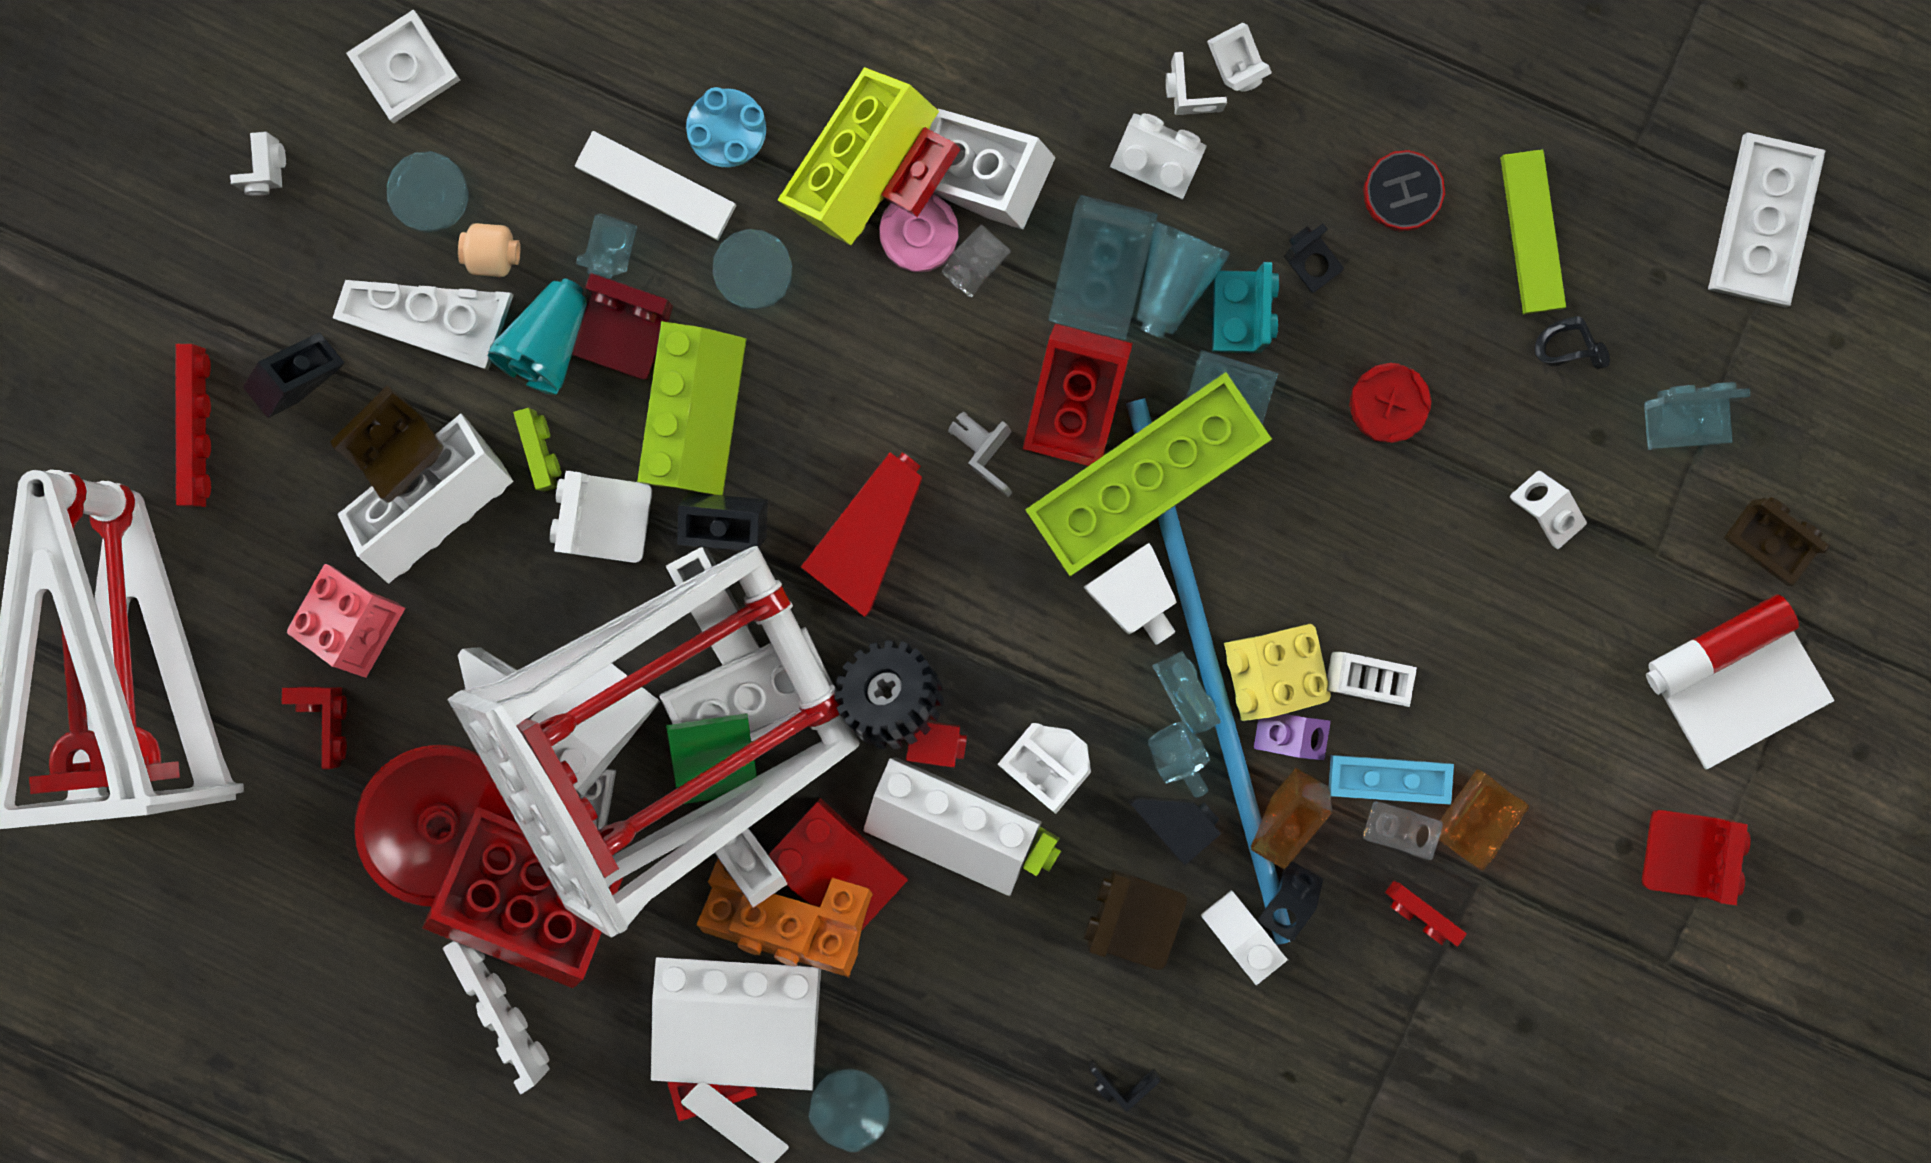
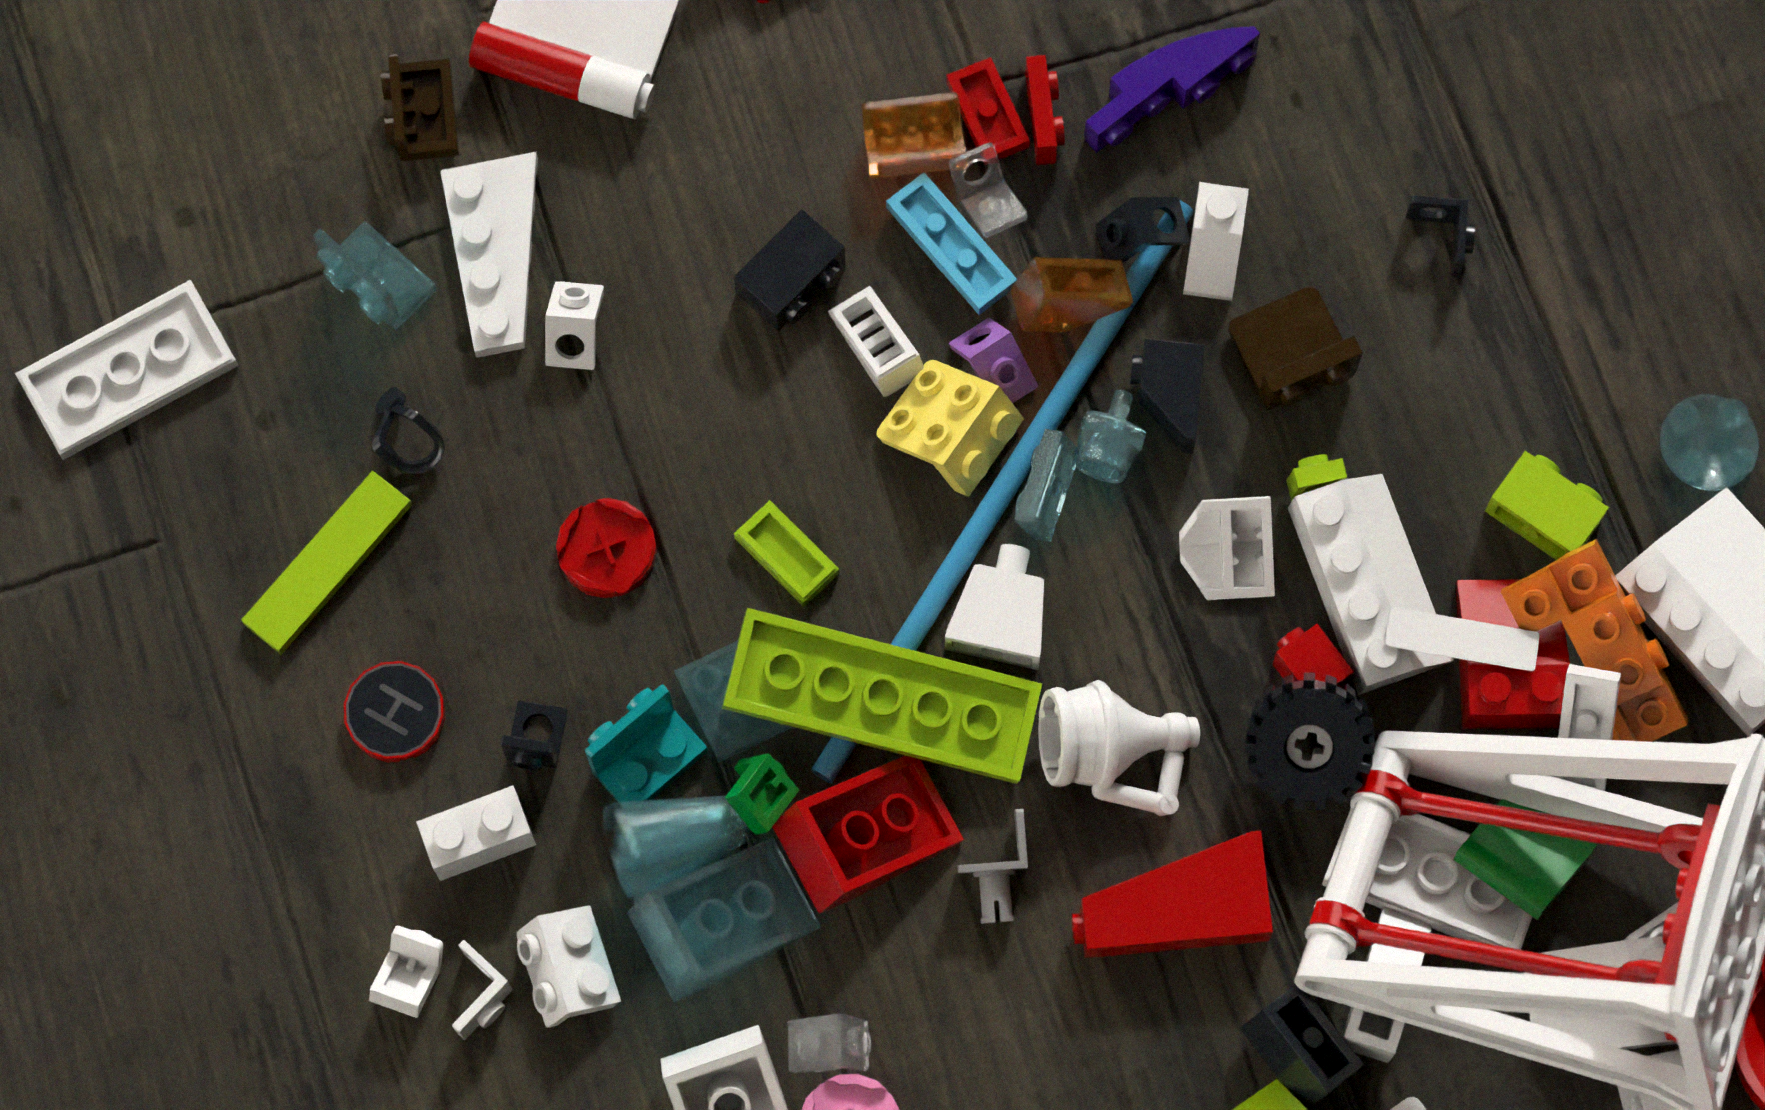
camera: 135 degrees left, 15 degrees down
none -> white brick [417,786,536,881]
none -> white wing [440,152,538,358]
none -> green bracket [725,753,799,835]
none -> black brick [734,209,846,331]
none -> lime tile [734,500,840,607]
none -> red plate [946,57,1030,165]
none -> white piece [1038,680,1200,816]
none -> dark purple slope [1084,26,1260,153]
none -> white sticker [1385,607,1540,671]
none -> lime brick [1485,451,1609,560]

